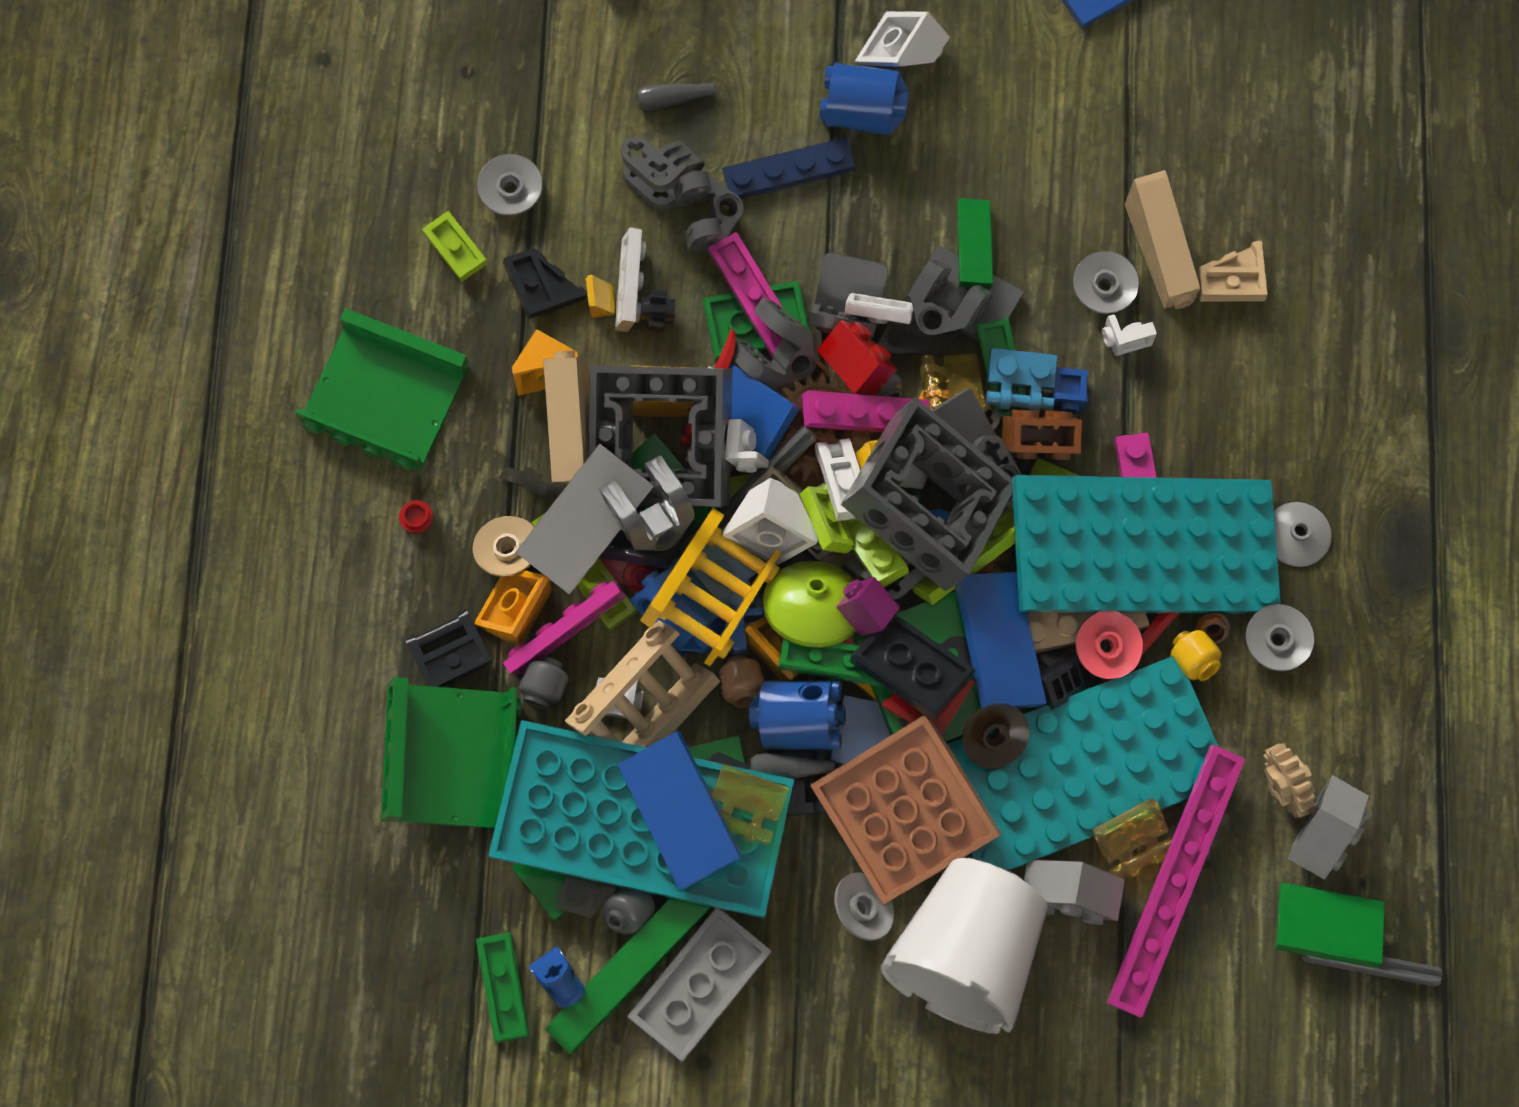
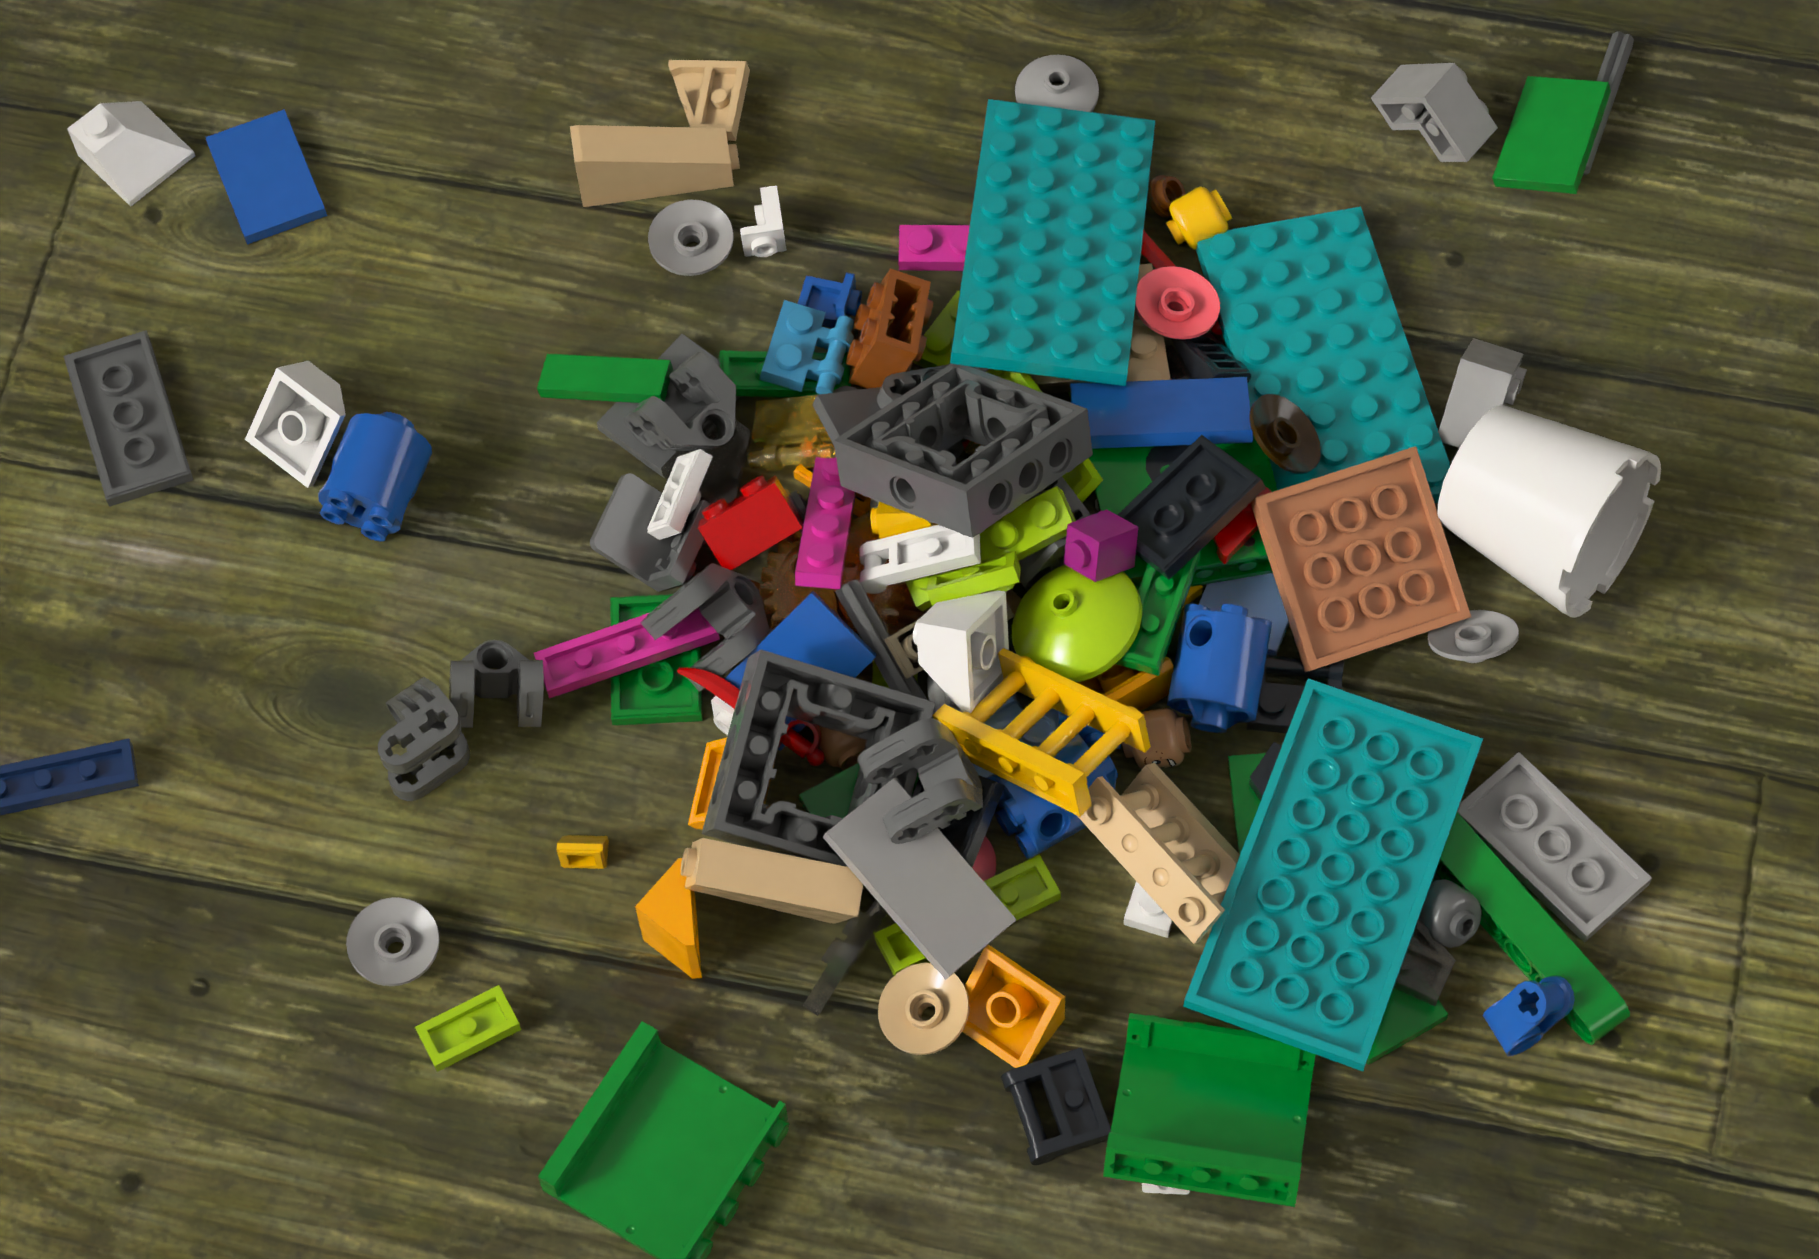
camera: 75 degrees left, 10 degrees down
red plate [399,500,433,534] -> none
green tile [476,932,530,1044] -> none
black wing [503,248,587,320] -> none
dark pink plate [503,581,627,677] -> none
dark grey head [519,657,569,710] -> none
white plate [615,228,646,332] -> none
blue tile [618,731,743,891] -> none
red plate [623,563,656,592] -> none
dark grey piece [637,82,715,112] -> none
black gear [641,289,675,331] -> none
clear yellow plate [712,764,790,845] -> none
dark blue plate [722,137,855,199] -> none
white bracket [725,419,769,473] -> none
dark grey piece [750,753,834,779] -> none
clear yellow plate [1092,798,1172,879] -> none
dark pink plate [1107,745,1245,1018] -> none
light grey dish [1246,604,1314,671] -> none
tan gear [1263,743,1316,818] -> none

